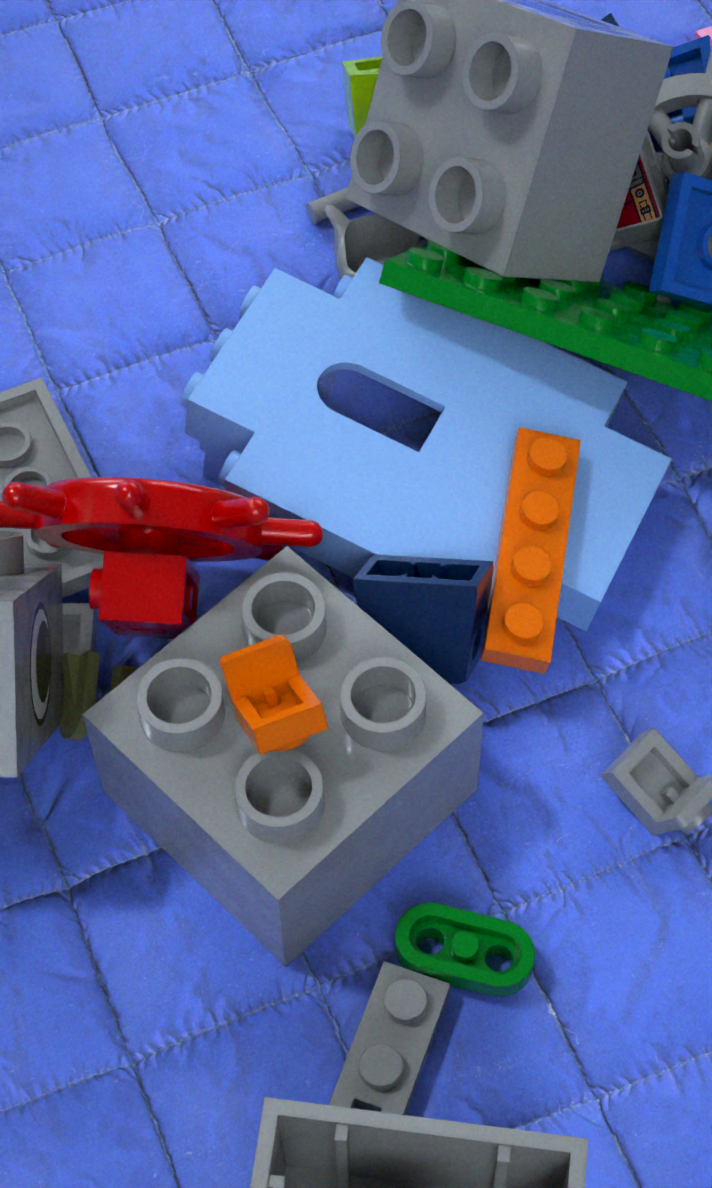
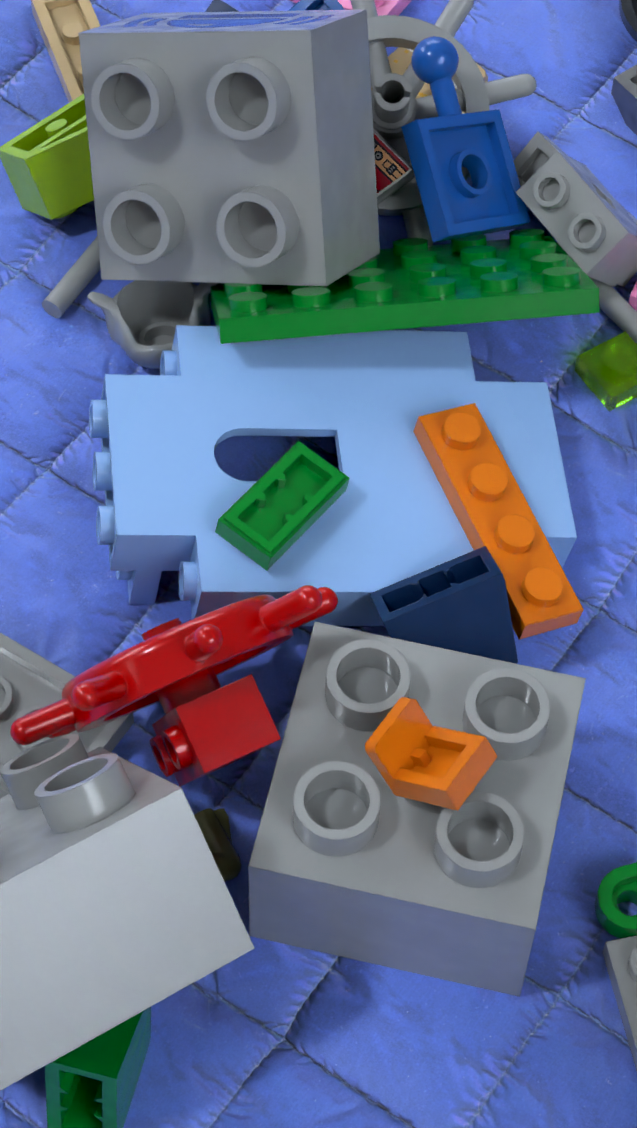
camera: 35 degrees left, 0 degrees up
none -> green plate [215,441,350,571]

